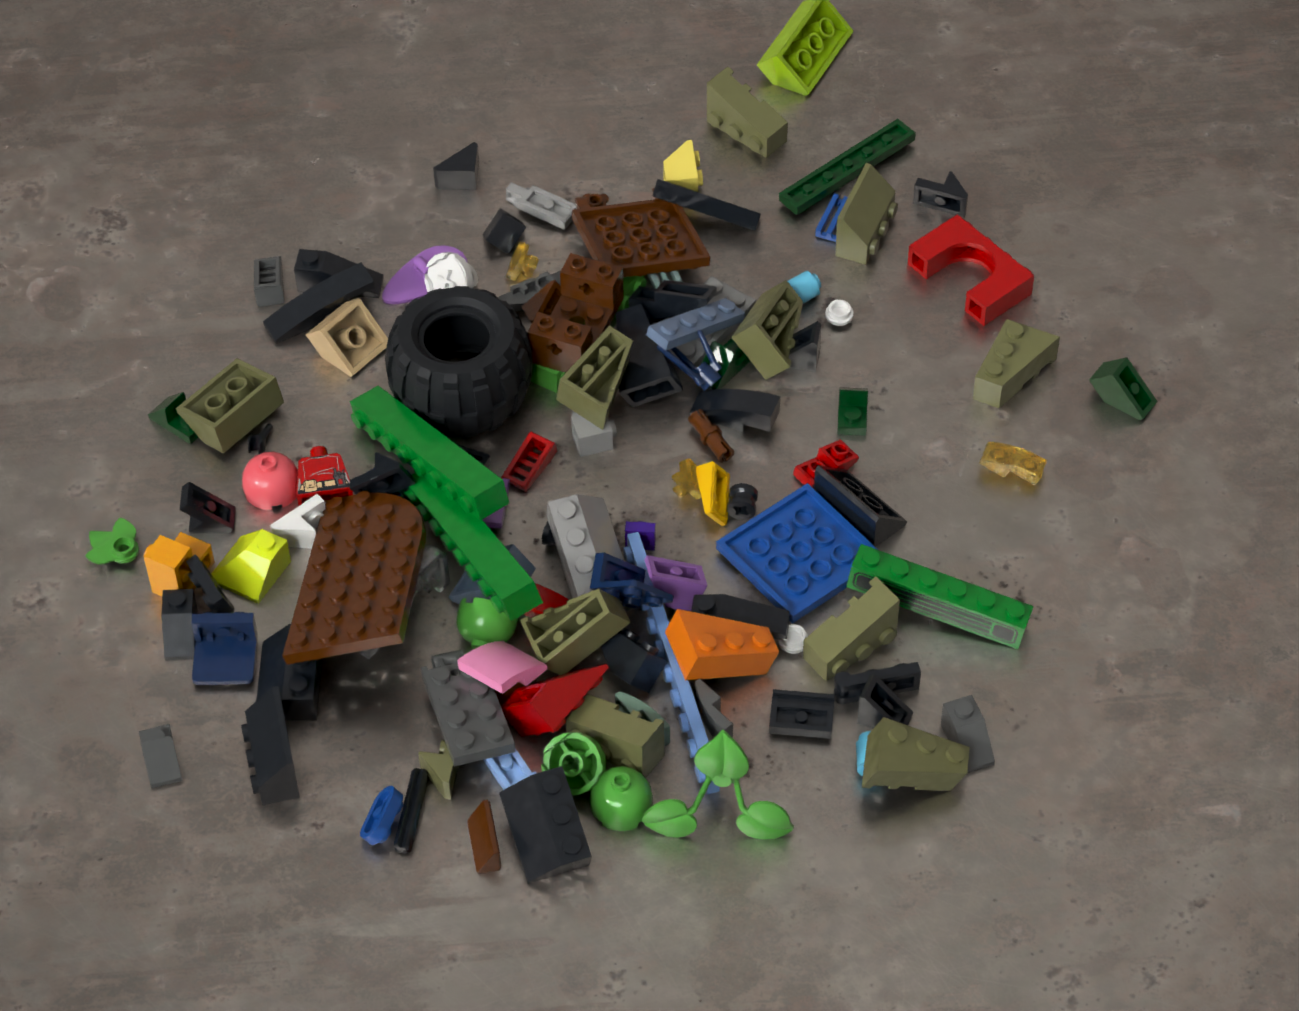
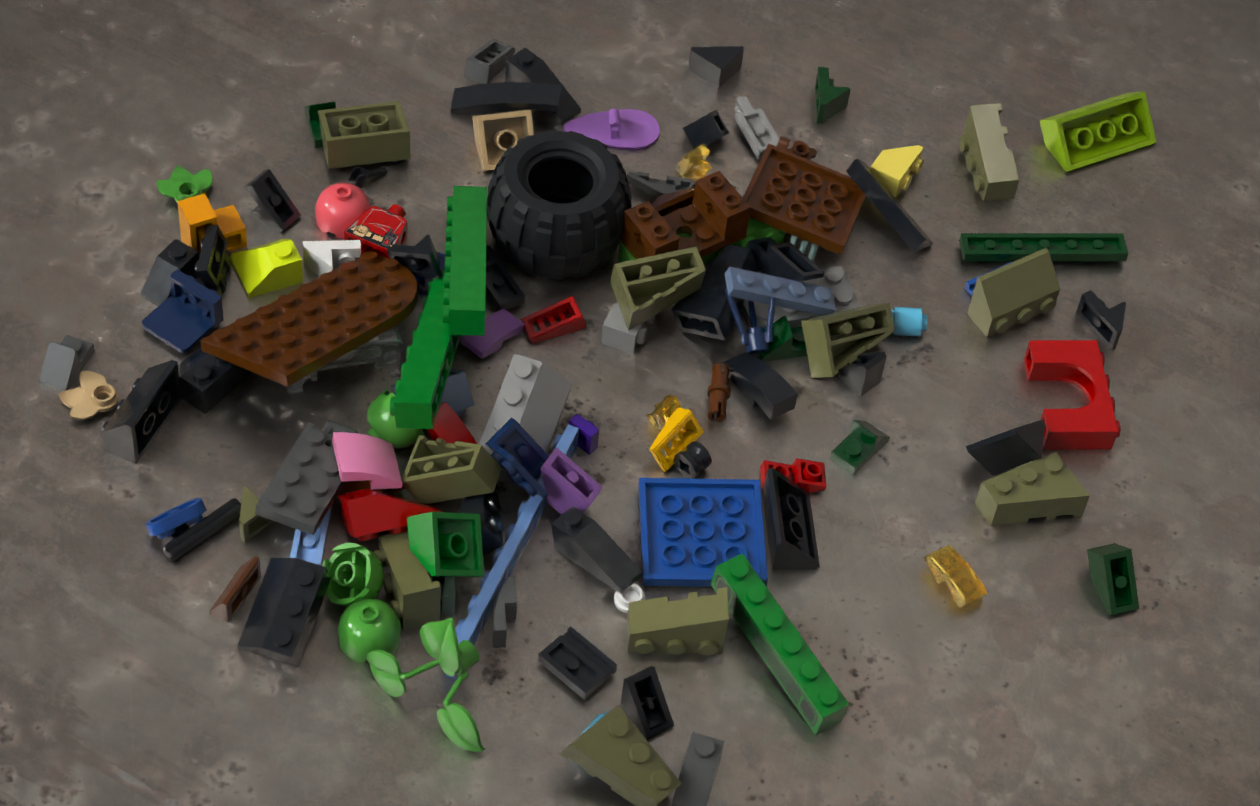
camera: 30 degrees right, 0 degrees up
white tile [424,252,478,292] -> none
orange wedge [665,609,779,680] -> none
white plate [825,300,853,326] -> none
black plate [833,662,921,704] -> none
none -> tan plate [59,371,119,420]
none -> green slope [407,512,484,577]
none -> dark green slope [815,67,851,124]
none -> black slope [966,420,1045,475]

